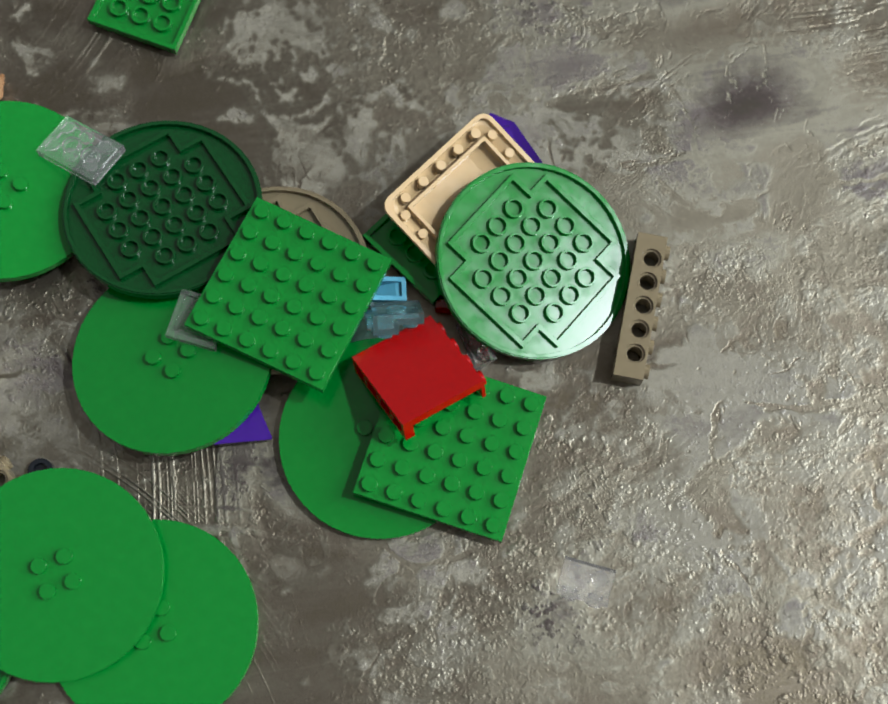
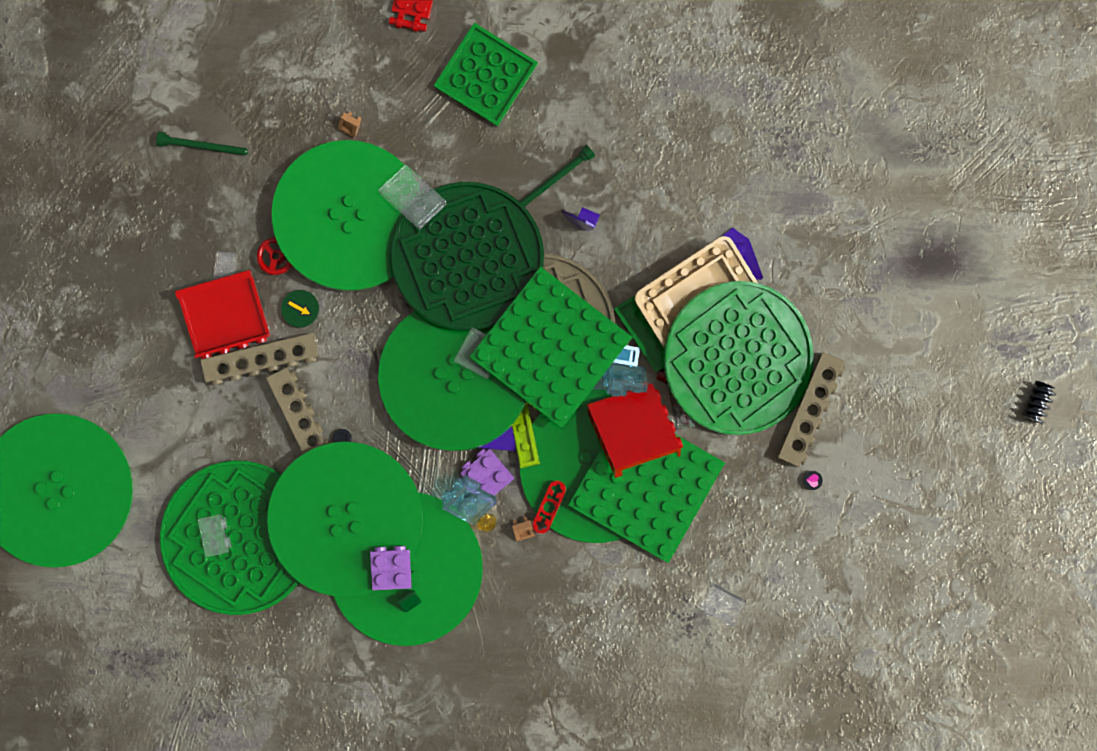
camera: 10 degrees right, 10 degrees up
none -> medium lavender plate [370,546,412,590]
none -> dark green slope [398,590,422,612]
none -> clear light blue plate [442,475,497,526]
none -> medium lavender plate [460,448,515,503]
none -> clear yellow plate [477,514,496,532]
none -> lime tile [512,404,540,468]
none -> medium nougat tile [512,516,535,542]
none -> dark green piece [519,144,596,207]
none -> red beam [533,481,566,534]
none -> dark purple panel [561,207,600,231]
none -> black tile [803,471,823,490]

